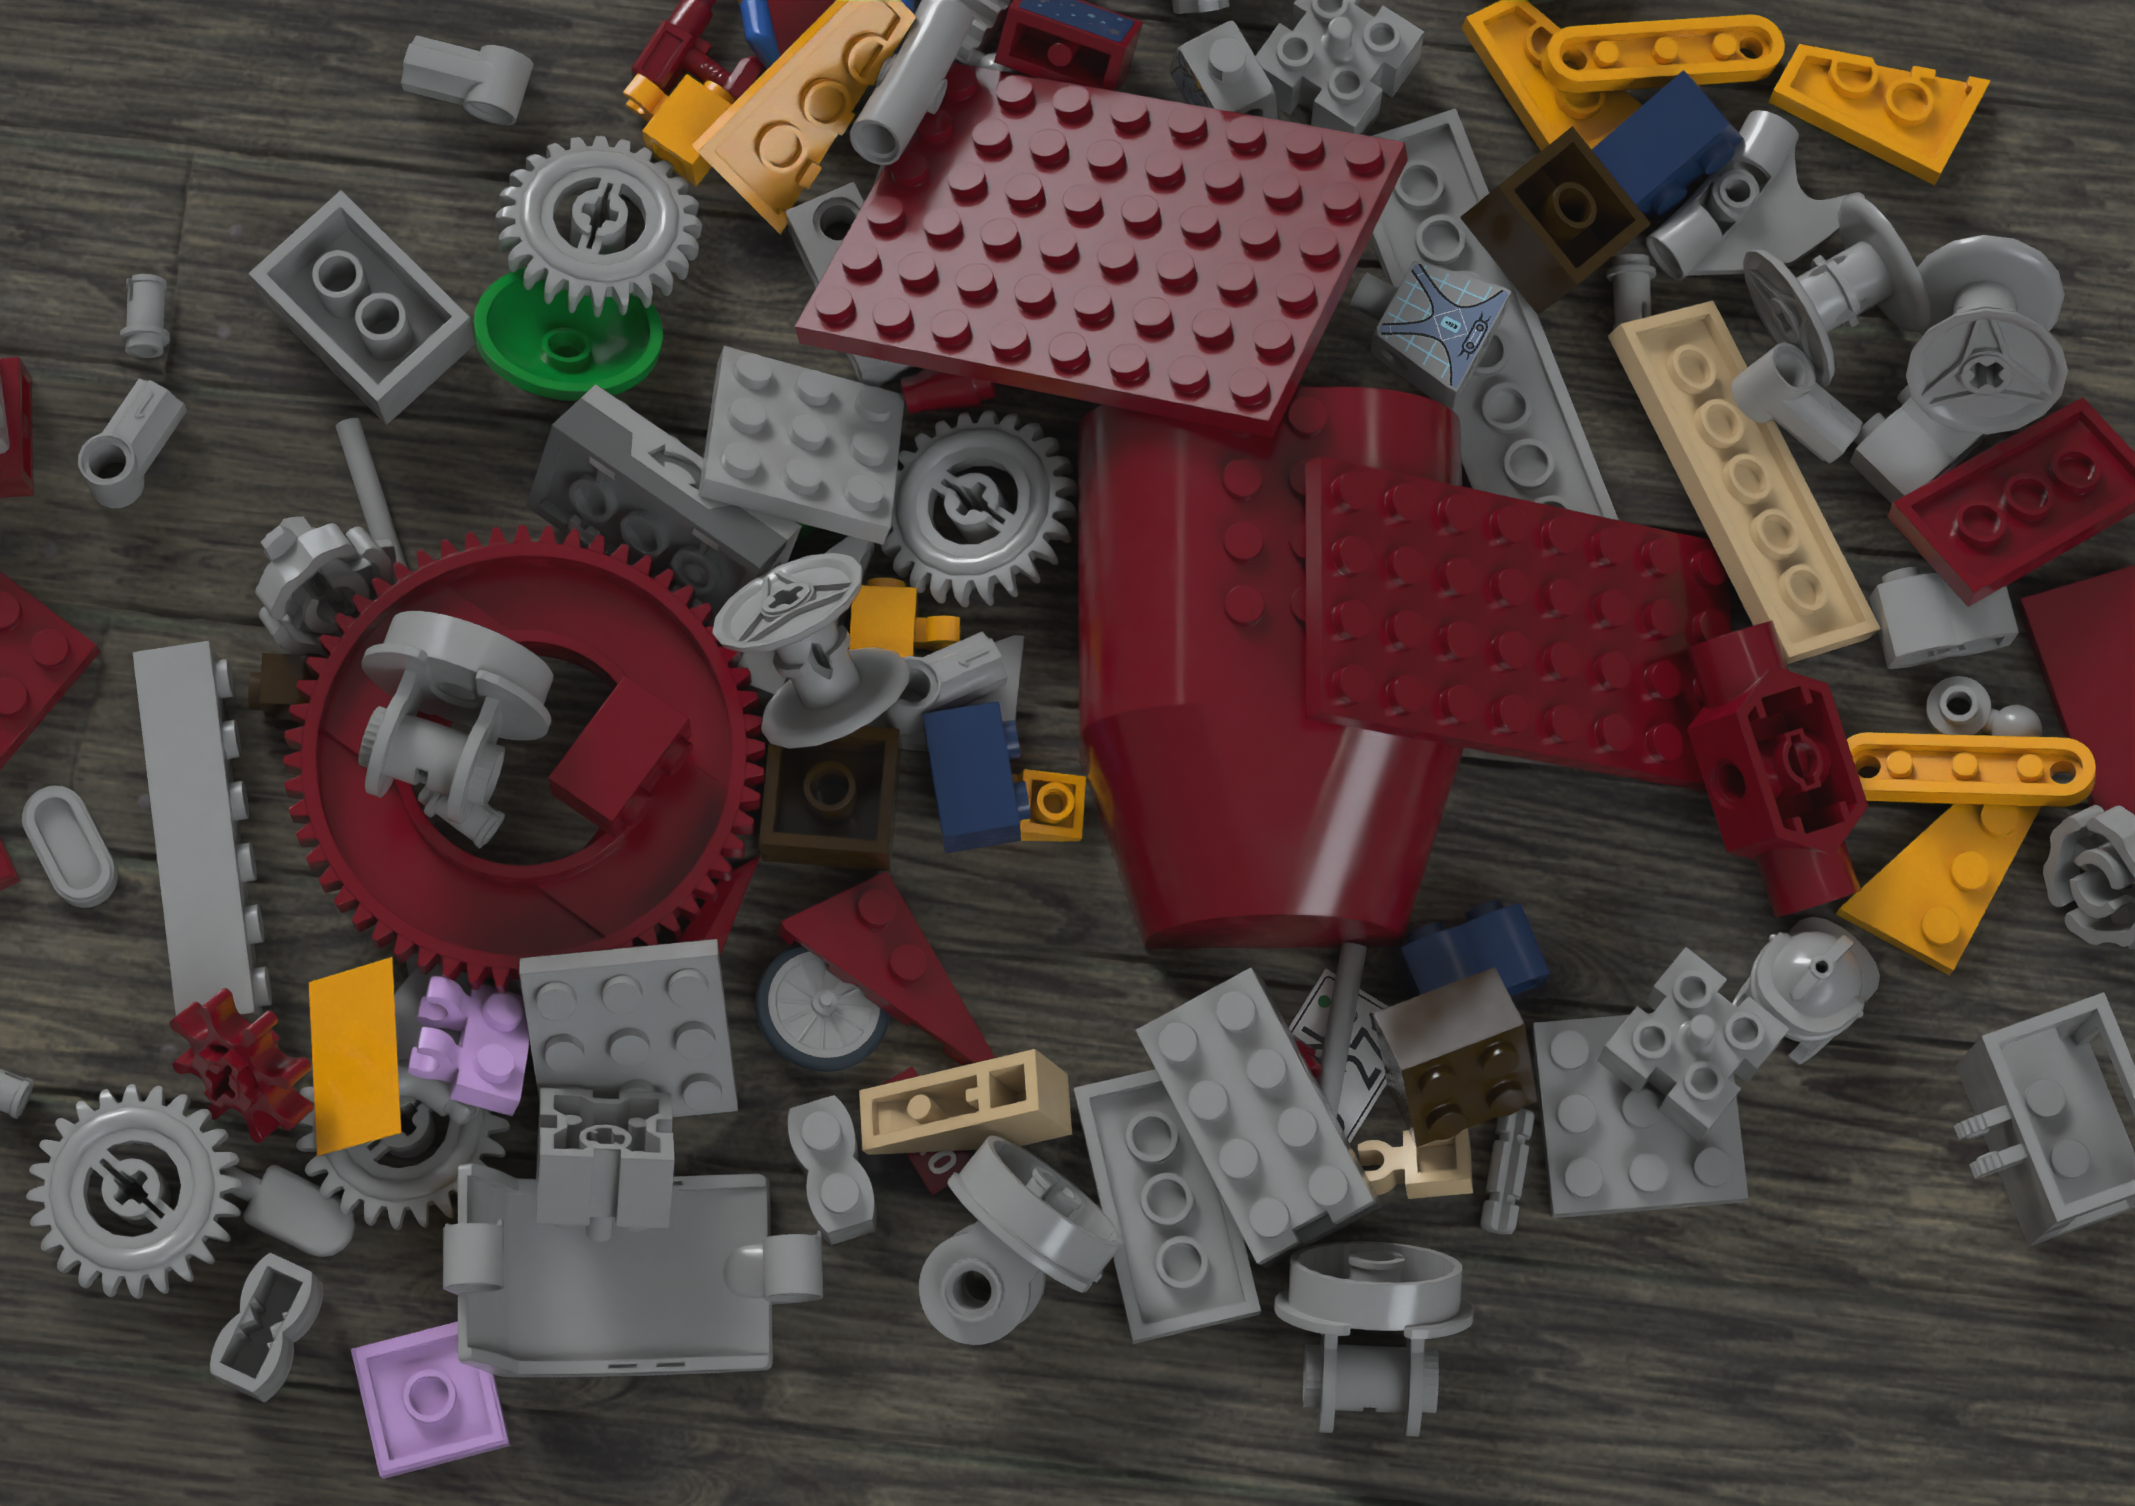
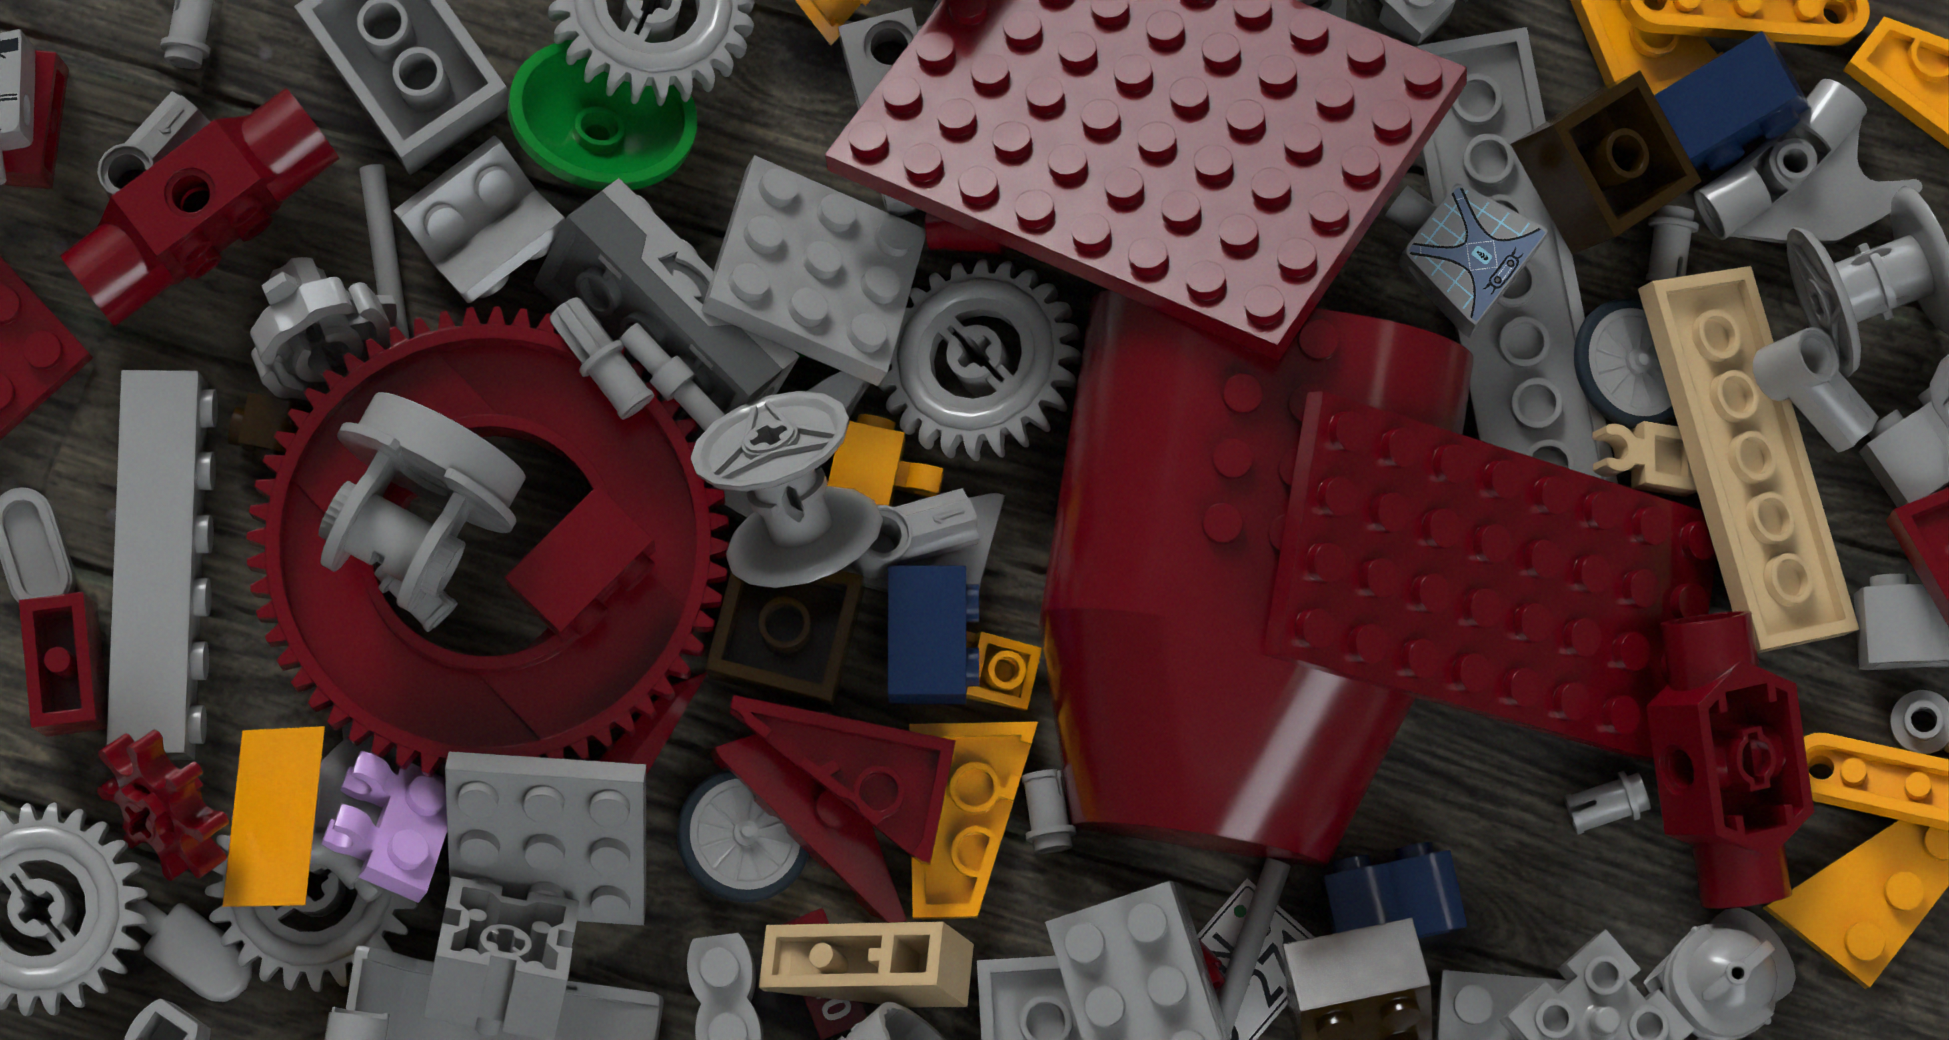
camera: 10 degrees right, 5 degrees up
none -> dark red brick [19,592,108,737]
none -> dark red brick [60,88,340,327]
none -> light grey bracket [393,135,565,303]
none -> light grey axle [550,297,655,420]
none -> light grey bar [619,323,725,431]
none -> dark red wing [730,695,956,865]
none -> light orange wing [909,722,1038,920]
none -> light grey pin [1022,769,1077,854]
none -> light grey pin [1564,771,1651,835]
none -> light grey wheel [1574,299,1675,429]
none -> tan plate [1592,421,1697,497]

